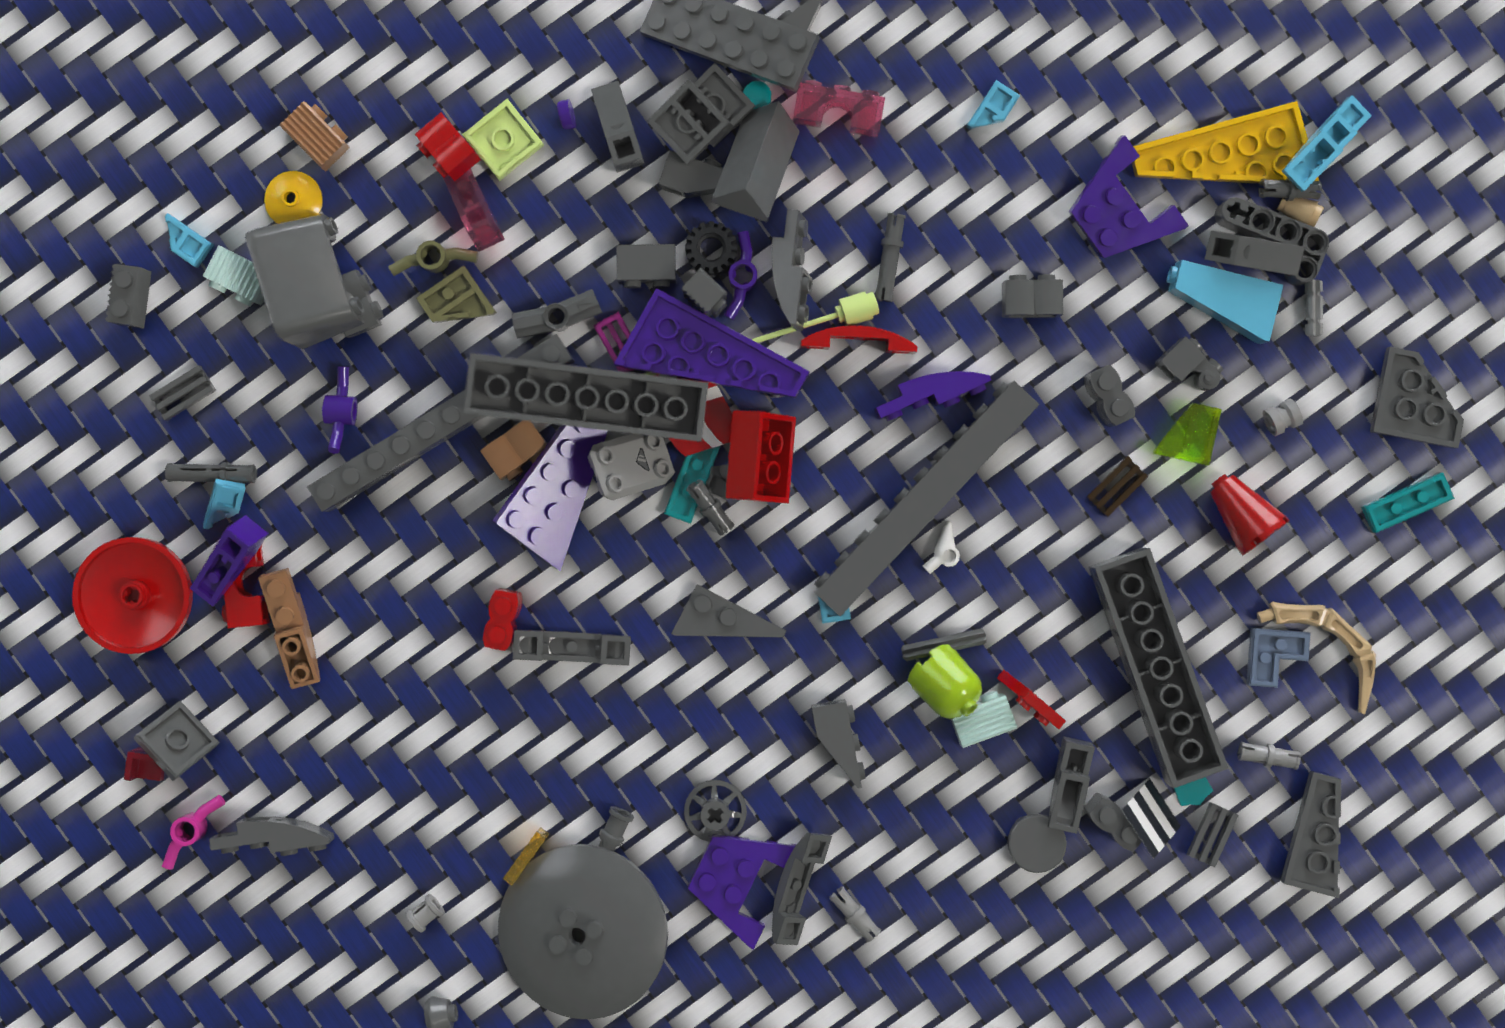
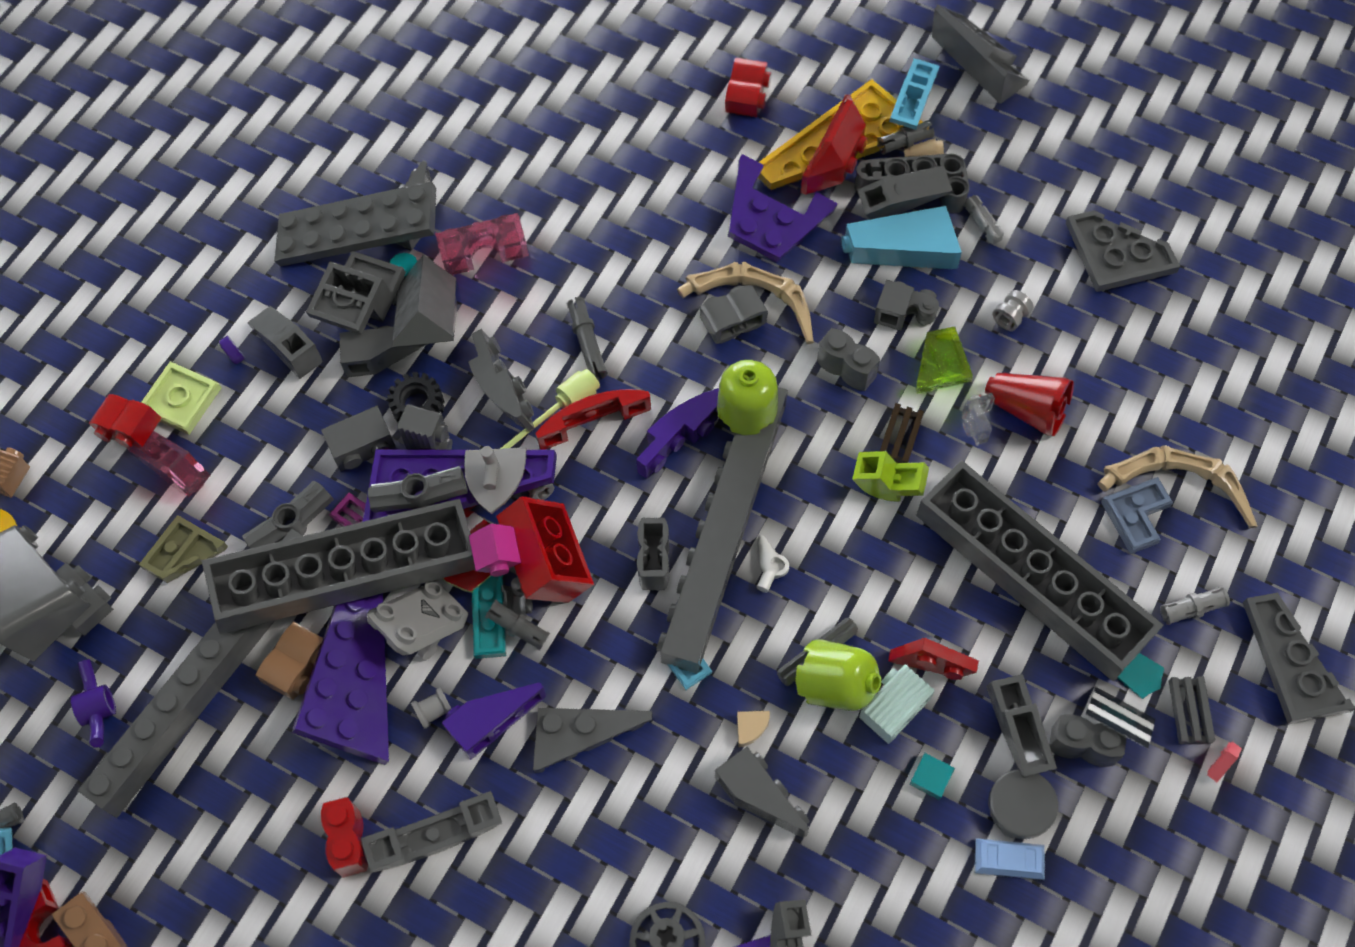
camera: 25 degrees left, 25 degrees down
olive piece [388,241,478,276] -> none
dark purple piece [724,231,757,321] -> none
medium azure tile [966,80,1020,129] -> none
teal tile [1361,472,1455,533] -> none
none -> dark grey piece [368,466,468,513]
none -> light grey bush [411,687,451,729]
none -> dark purple slope [442,682,547,760]
none -> light grey shield [464,446,527,514]
none -> dark pink brick [469,524,521,576]
none -> dark grey brick [637,518,670,590]
none -> tan animal [677,262,814,344]
none -> lime cylinder [717,360,778,435]
none -> red brick [725,58,771,117]
none -> tan tile [737,711,770,747]
none -> red wedge [801,94,868,195]
none -> lime brick [852,451,929,502]
none -> teal tile [909,753,955,800]
none -> dark grey slope [931,5,1030,104]
none -> clear bracket [961,393,995,446]
none -> light blue tile [975,838,1045,880]
none -> coral tile [1207,741,1242,782]

